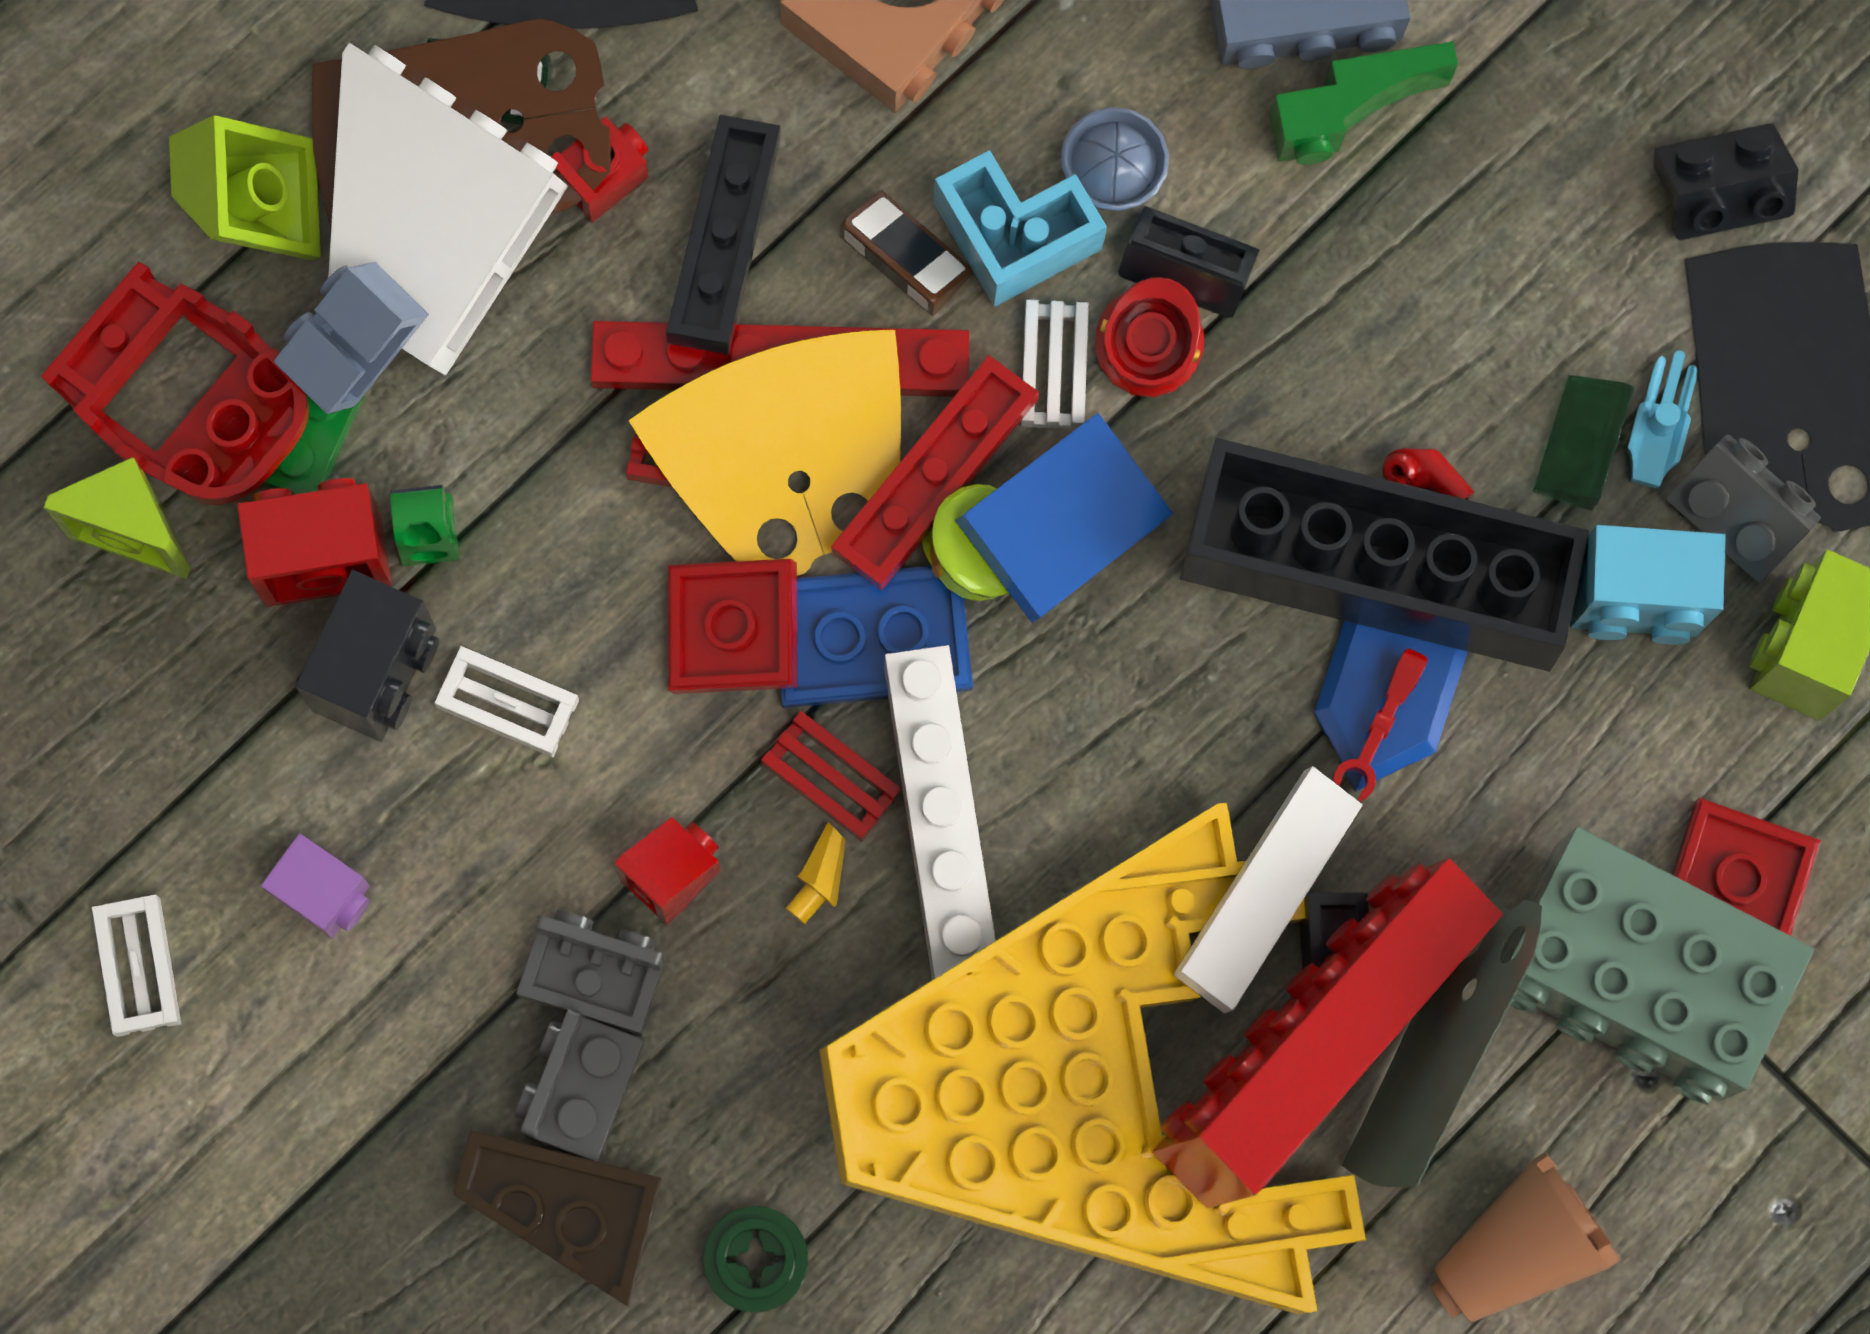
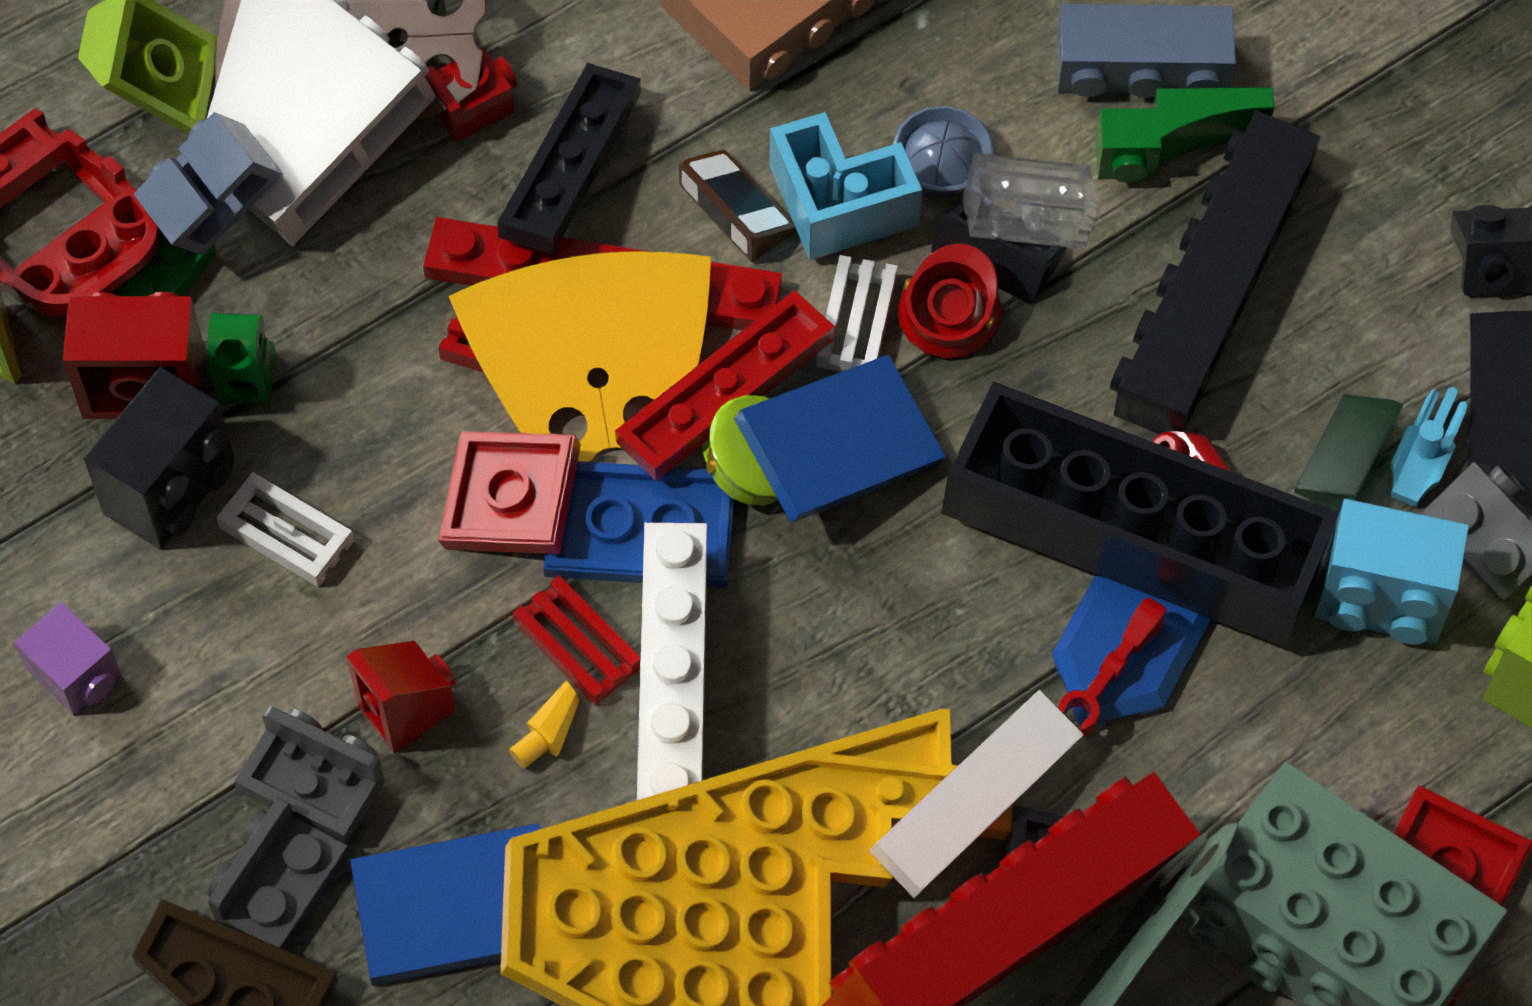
camera: 15 degrees right, 15 degrees down
none -> blue tile [350,823,540,986]
none -> clear brick [963,153,1098,249]
none -> black brick [1109,110,1321,434]

